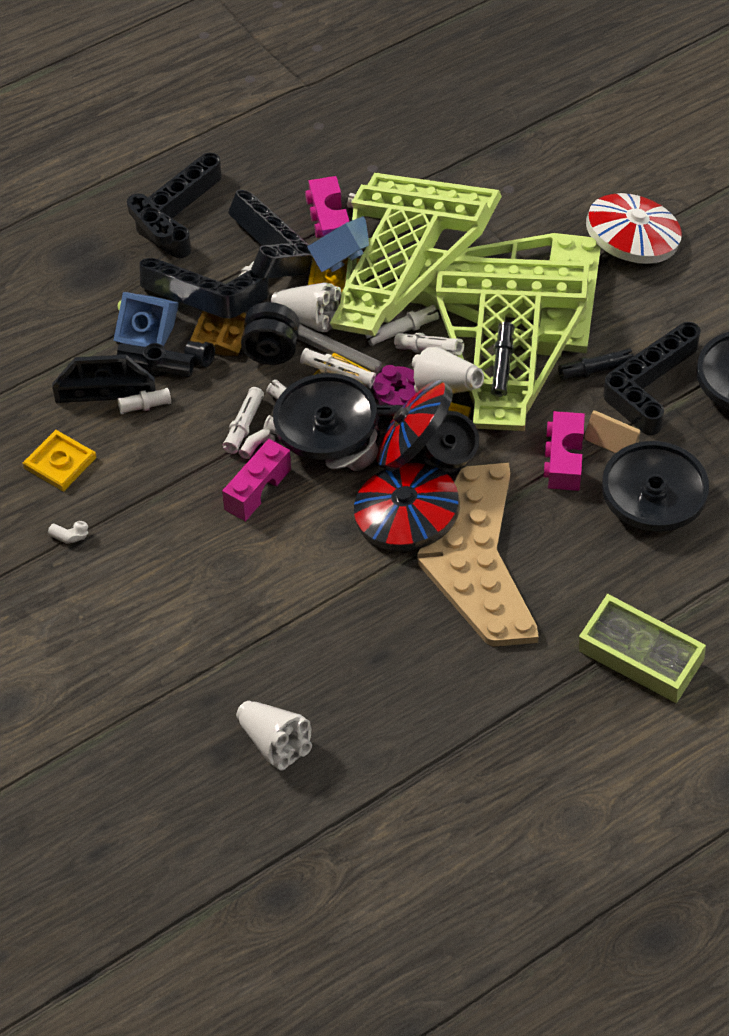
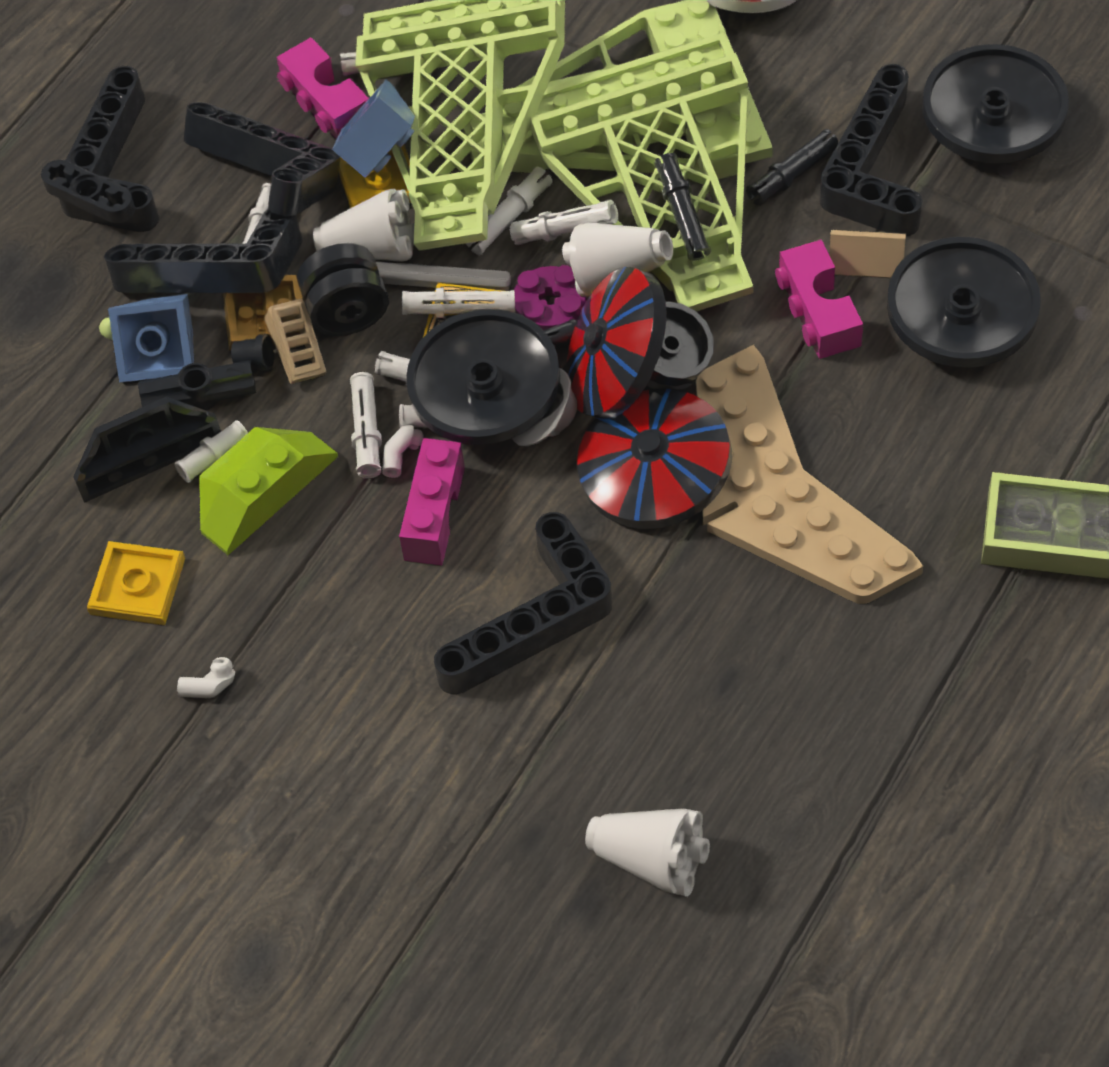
camera: 20 degrees left, 5 degrees up
none -> lime wedge [200,427,338,555]
none -> tan slope [265,299,326,384]
none -> black beam [434,512,612,695]

